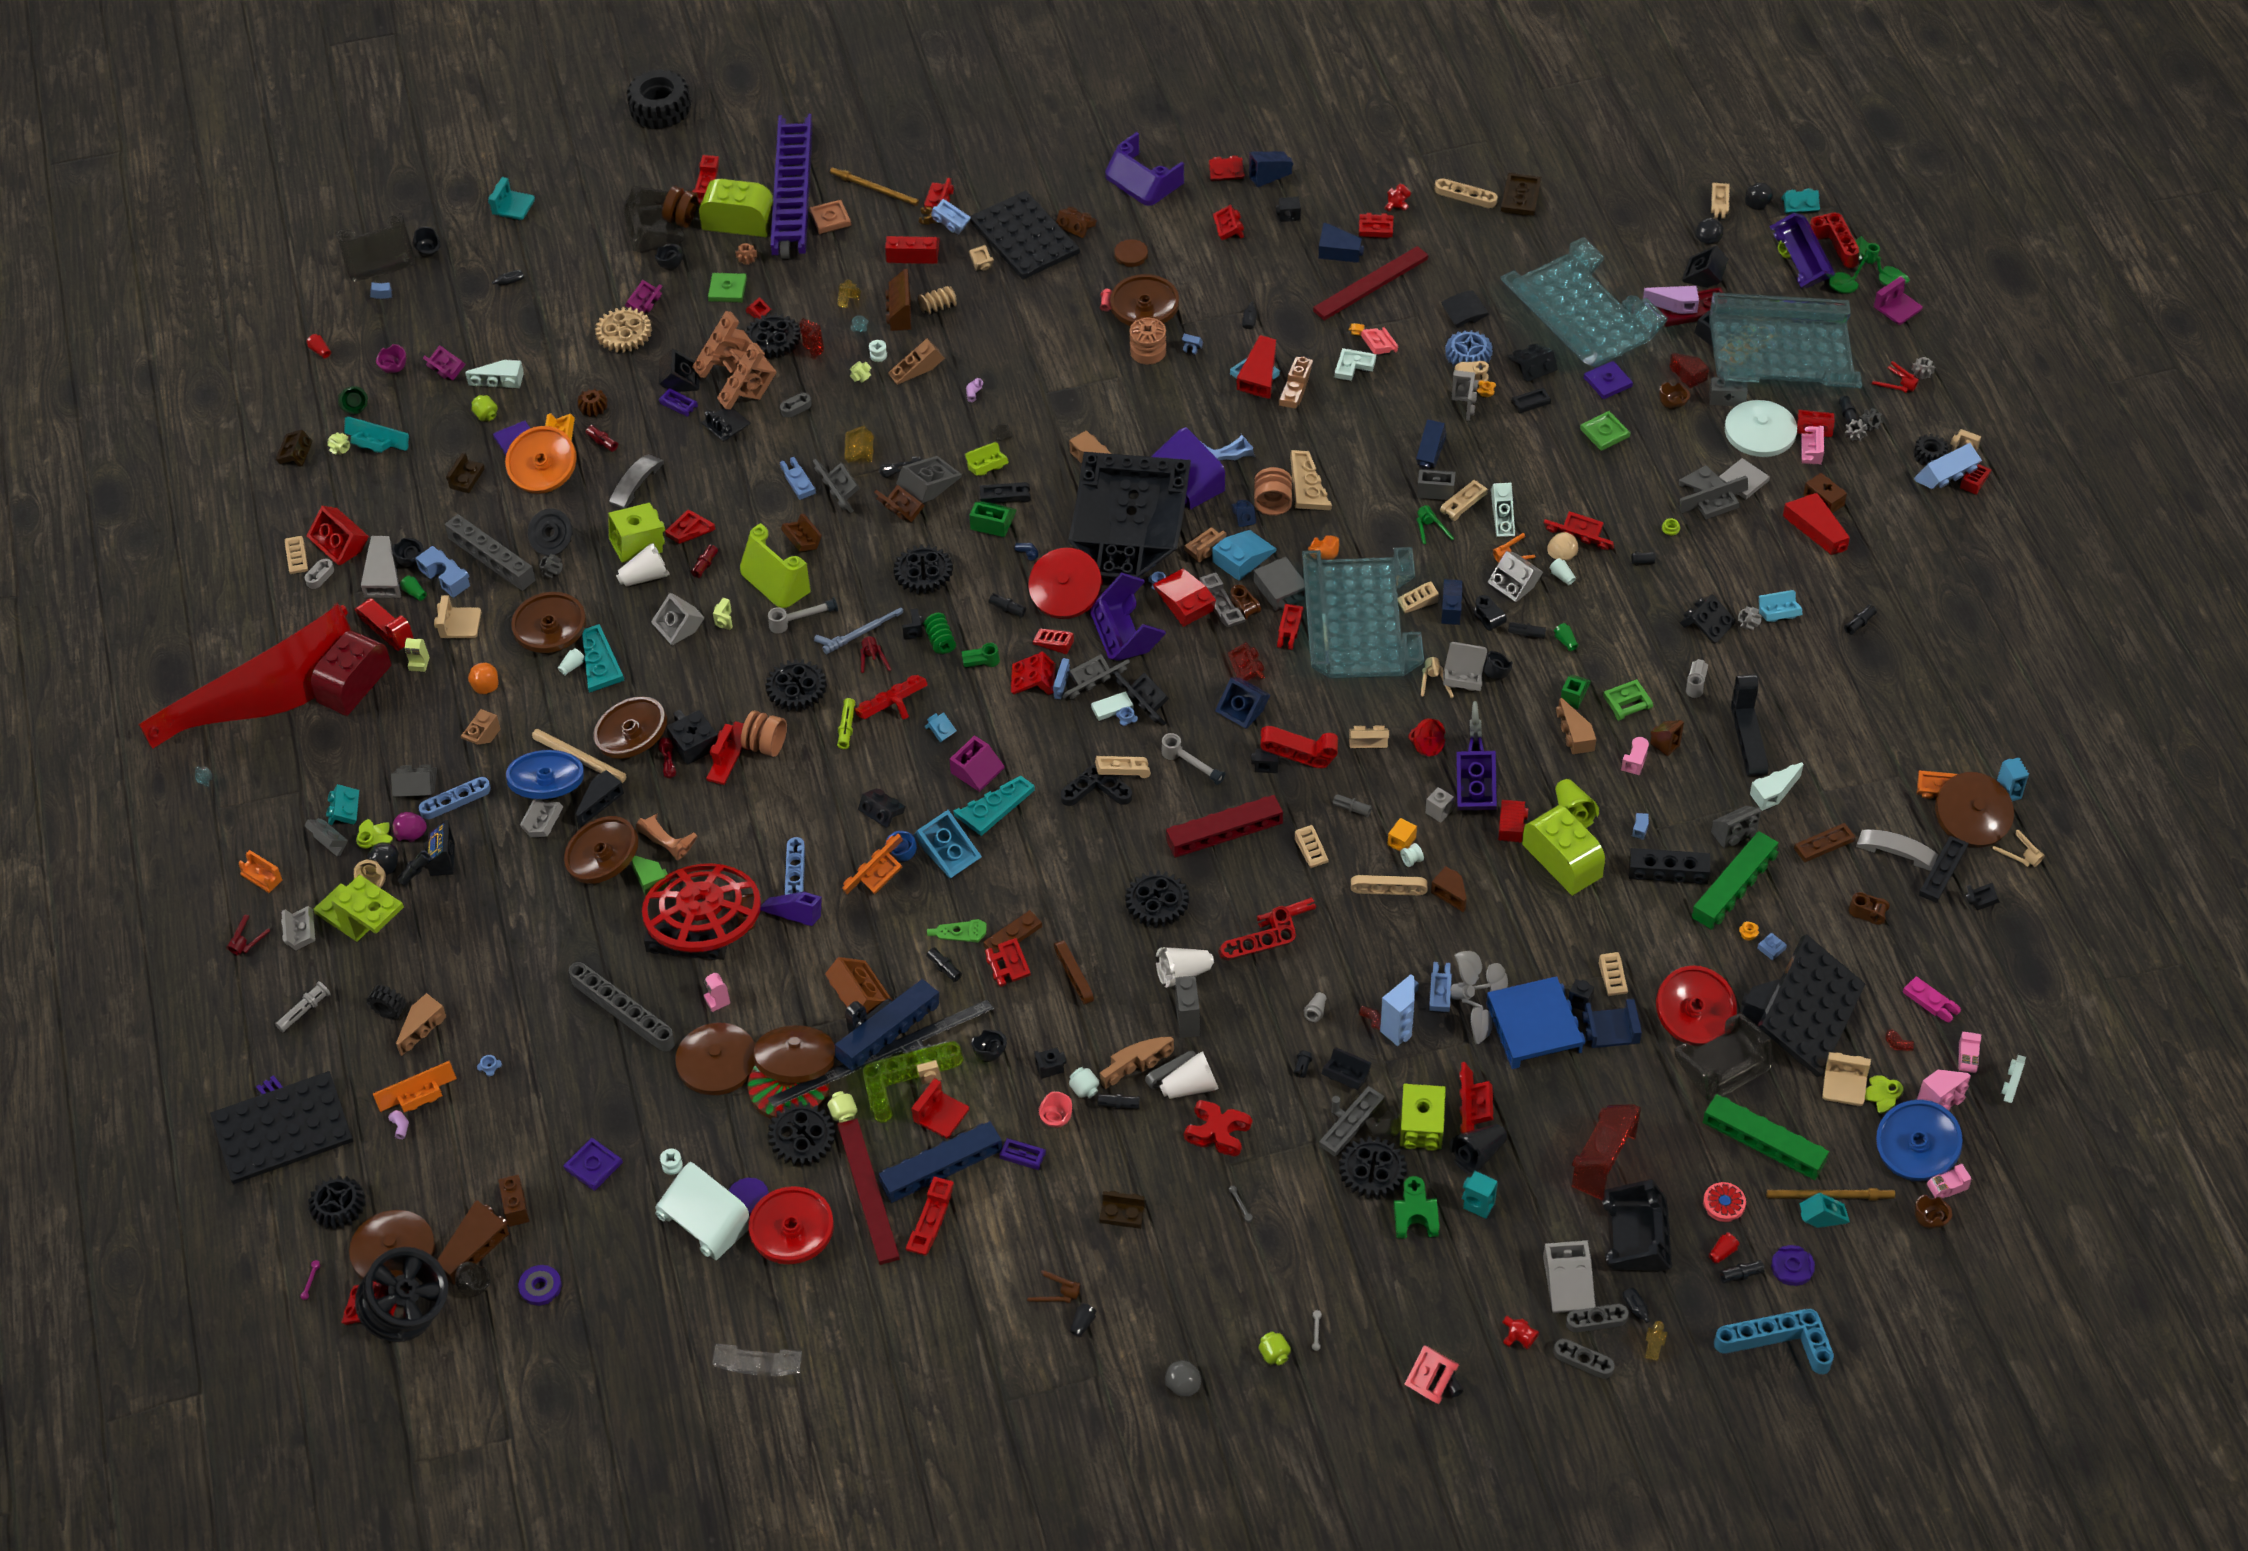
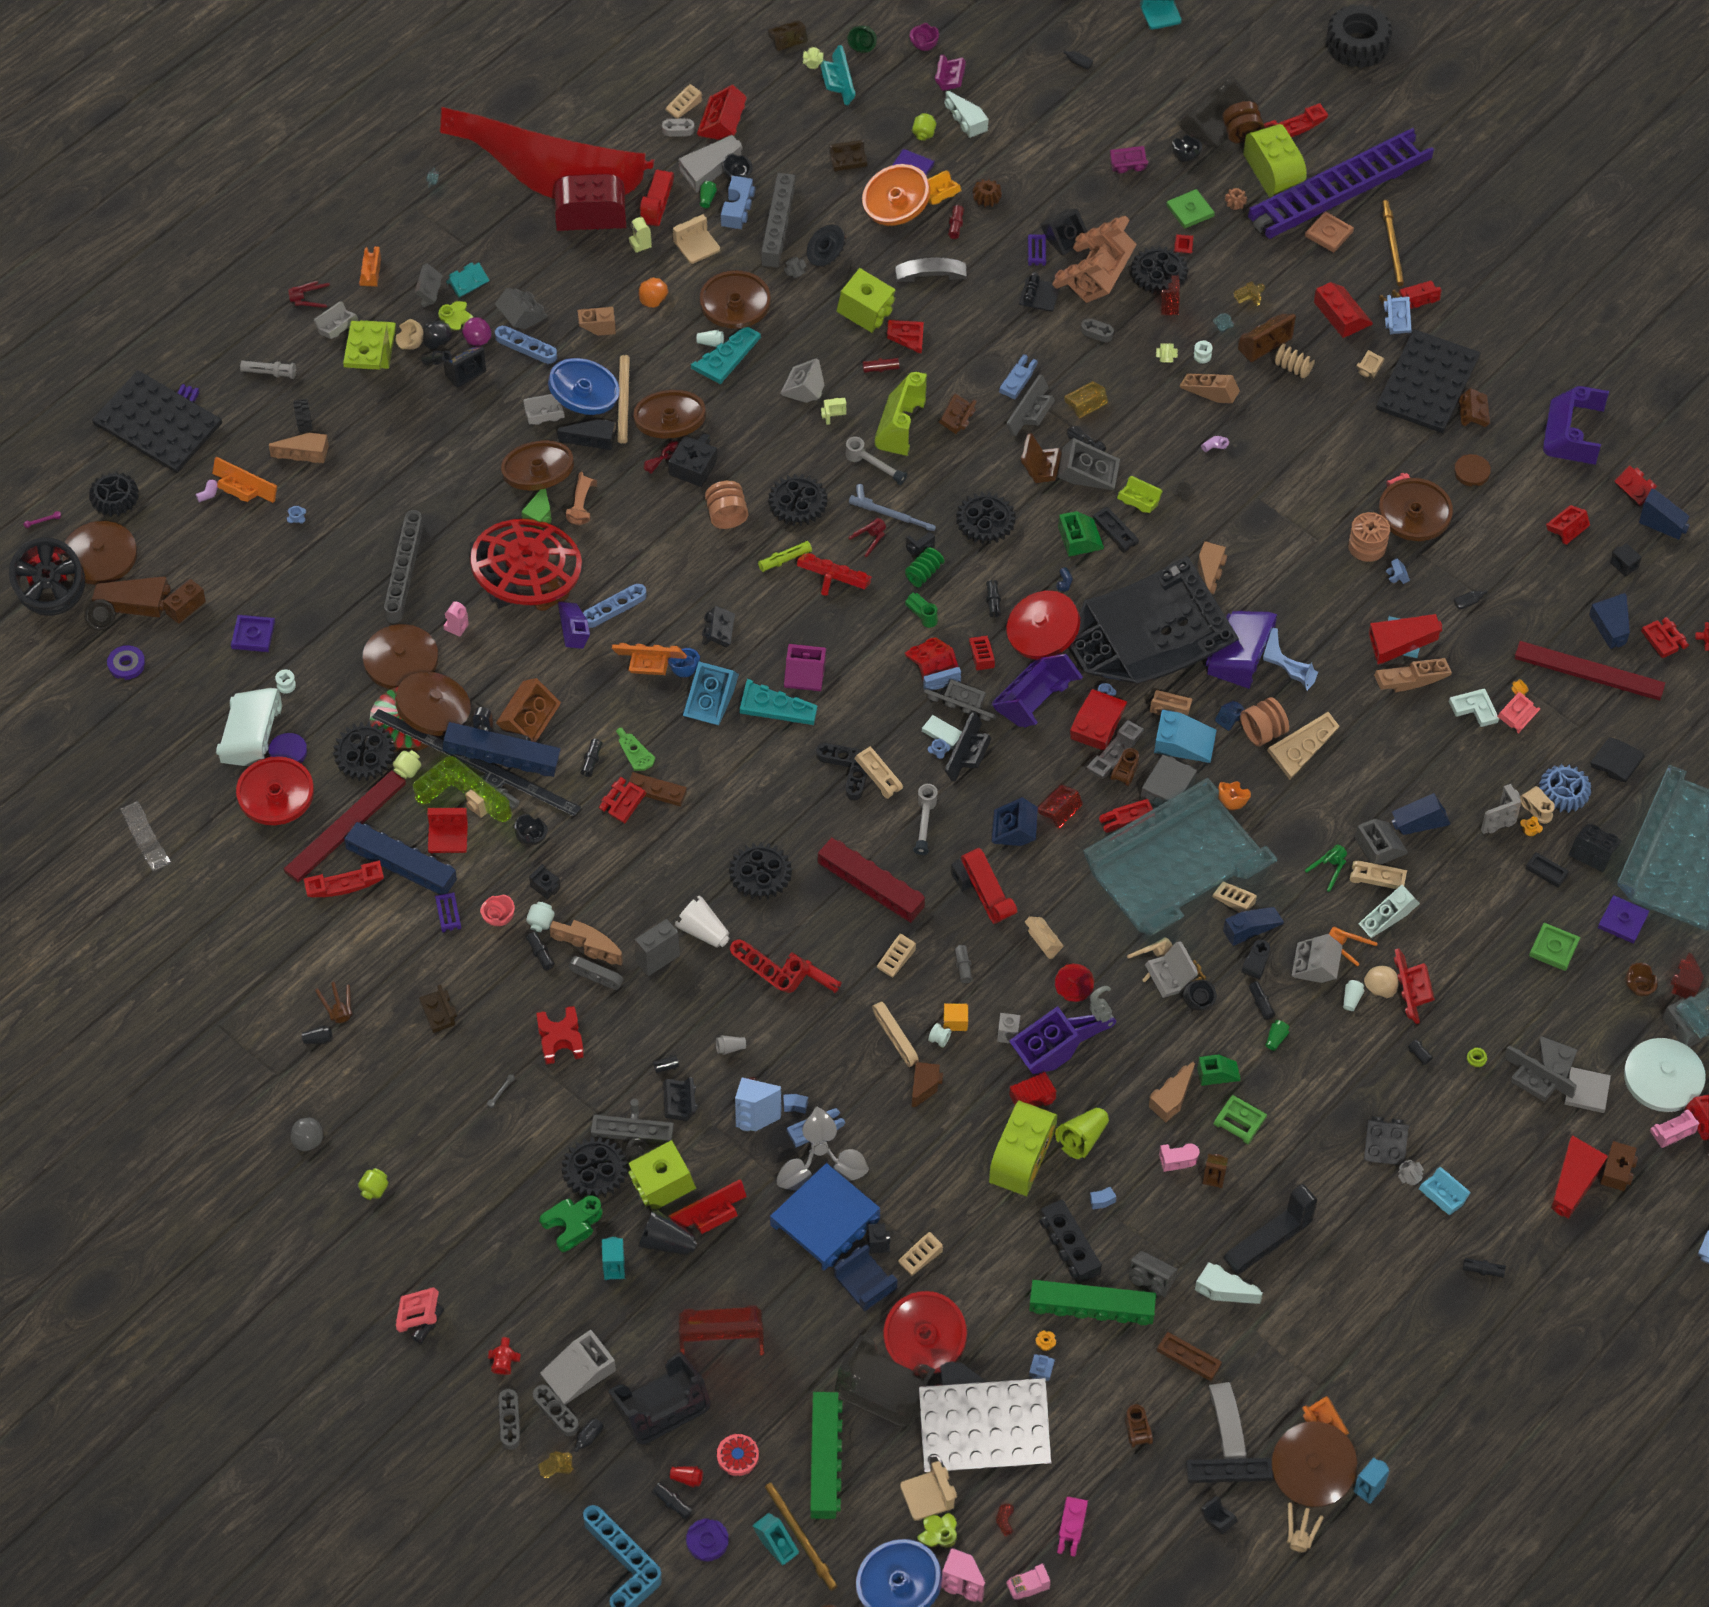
camera: 55 degrees right, 5 degrees up
tan gear [595,307,652,353] -> none
white cone [616,543,670,587] -> none
red bracket [706,721,744,785] -> none
dark azure bracket [924,712,957,742] -> none
reddish brown beam [1054,940,1094,1005] -> none
white cone [1159,1051,1219,1099] -> none
light grey hinge [1312,1310,1321,1351] -> none
light grey piece [1686,659,1708,698] -> none

